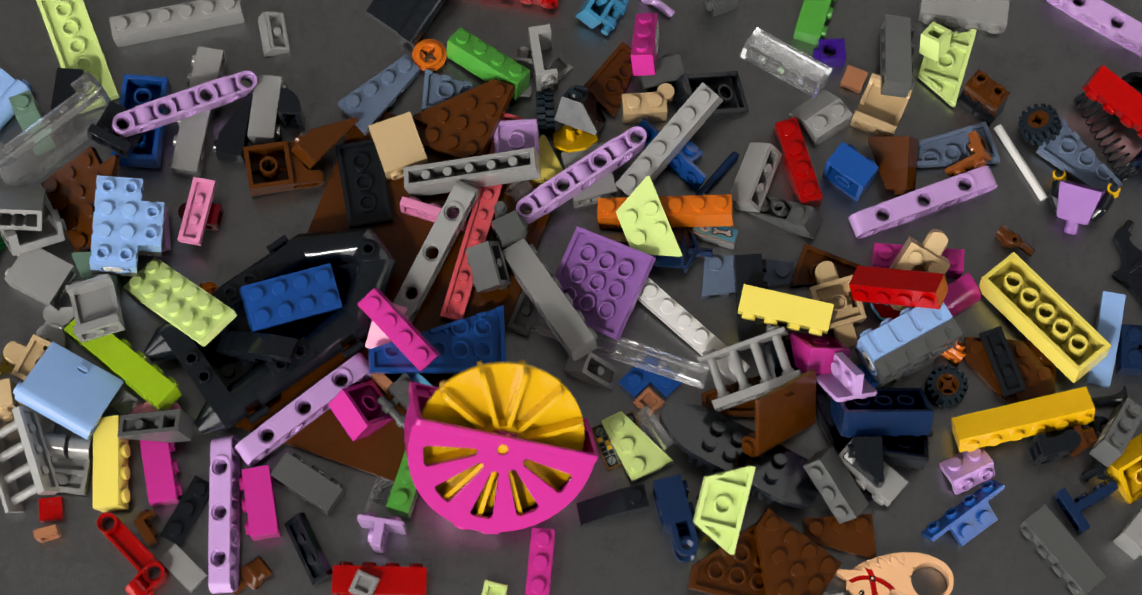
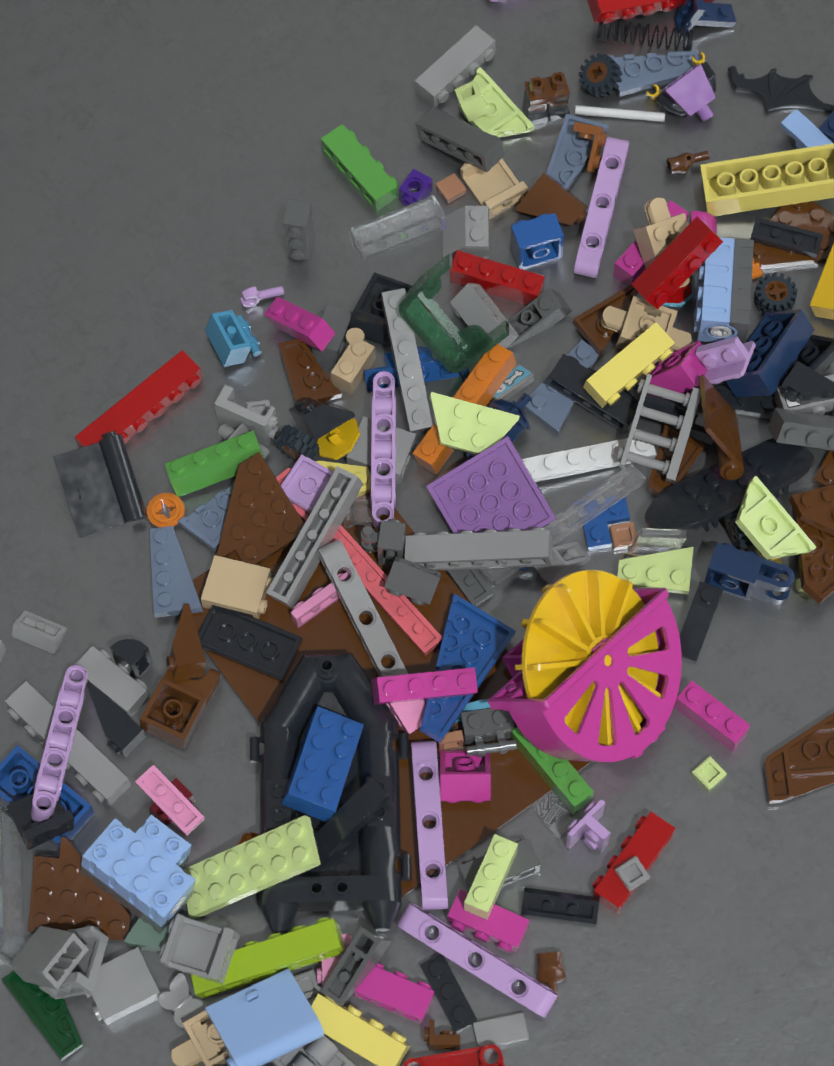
camera: 55 degrees left, 5 degrees down
none -> clear green windscreen [399,253,509,373]
none -> yellowish green brick [464,834,518,920]

